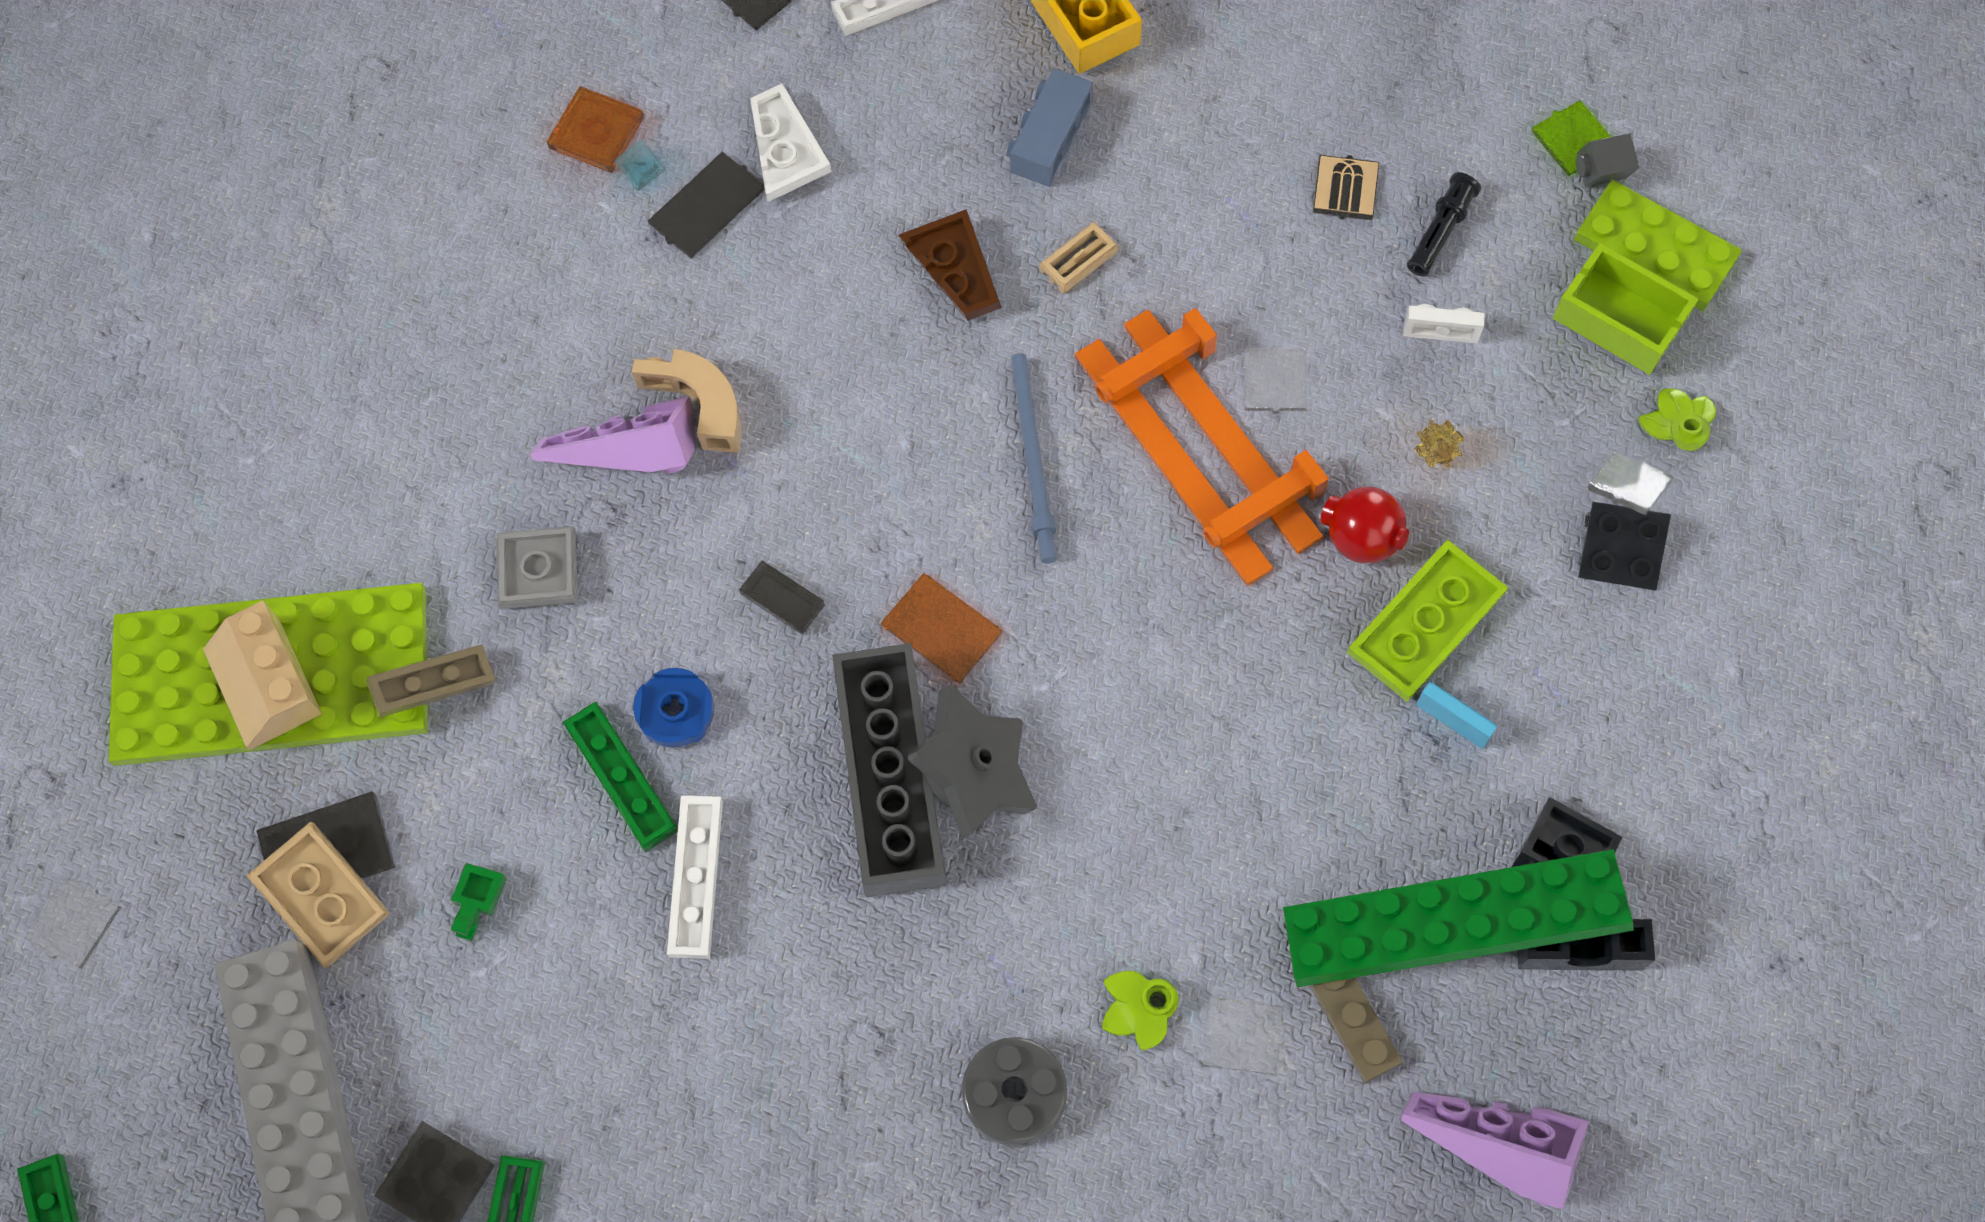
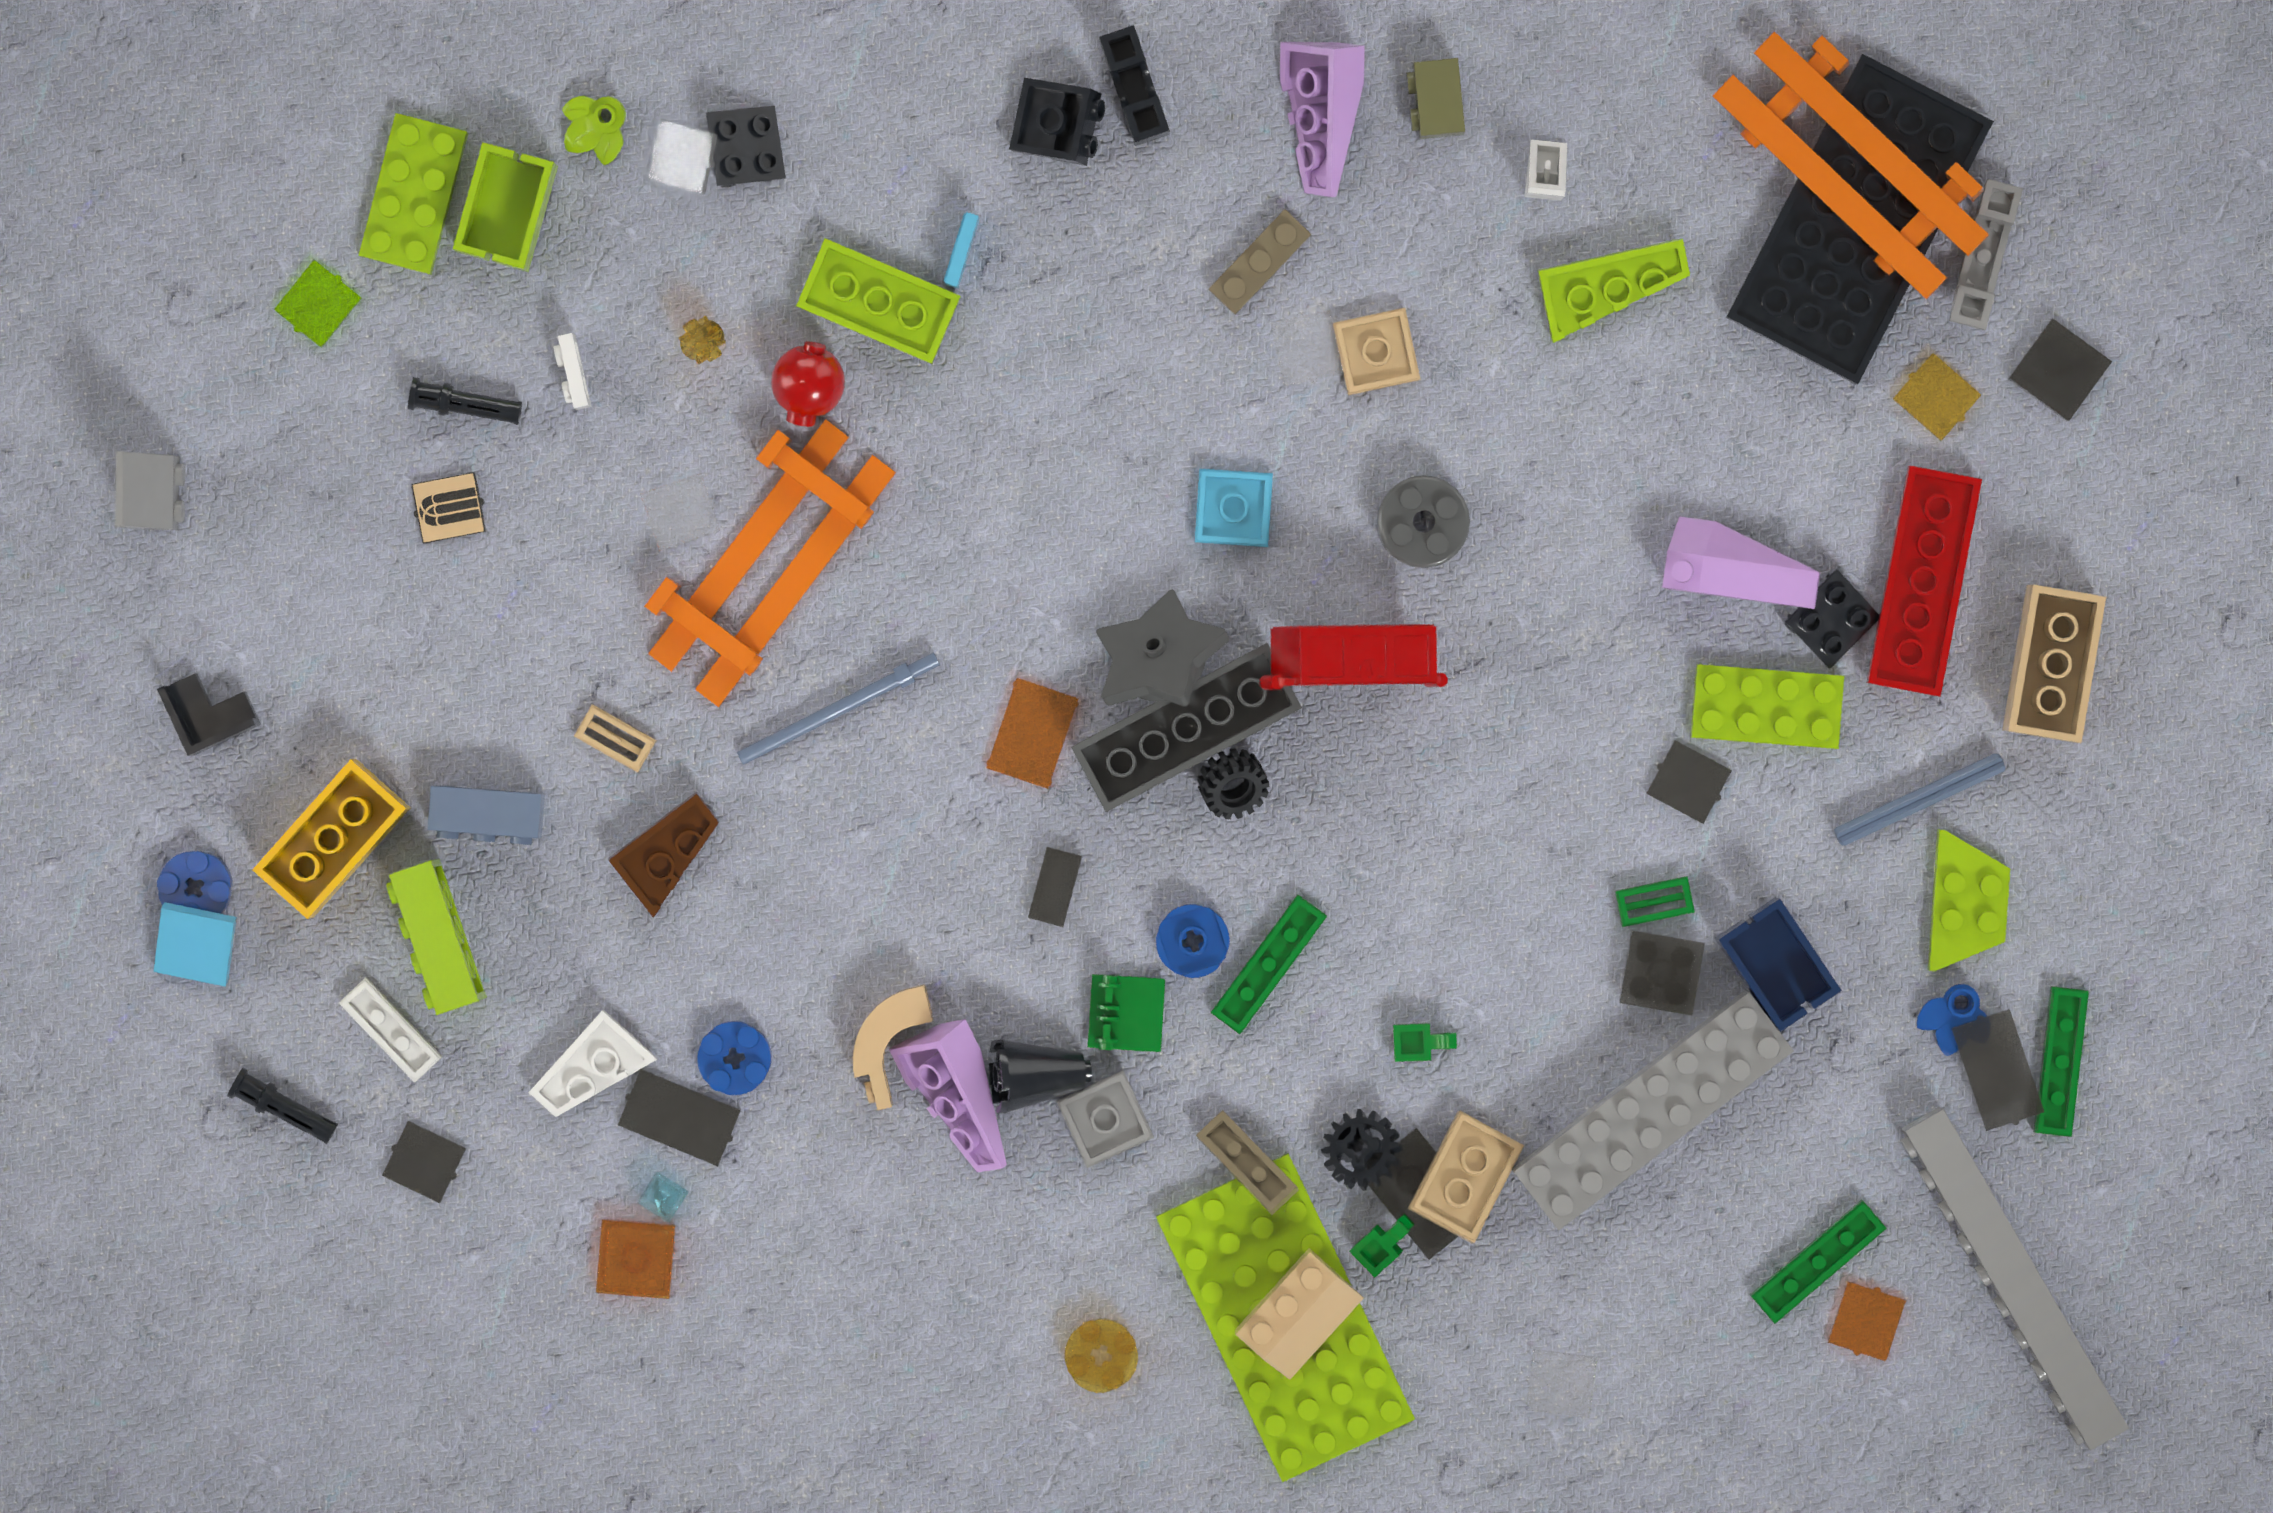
camera: 115 degrees left, 20 degrees up
white plate [667,796,723,959] -> none
lime plate [1102,971,1179,1051] -> none
green plate [1283,849,1634,987] -> none
dark grey brick [1576,133,1639,187] -> none
none -> lime brick [386,858,487,1015]
none -> blue plate [697,1021,772,1095]
none -> black cone [989,1039,1092,1113]
none -> clear yellow plate [1064,1318,1138,1393]
none -> green hinge [1087,974,1165,1052]
none -> medium azure tile [1195,469,1273,547]
none -> black tyre [1197,748,1270,820]
none -> red container [1260,624,1448,690]
none -> black gear [1321,1109,1403,1191]
none -> tan tile [1333,308,1421,396]
none -> green plate [1349,1213,1414,1278]

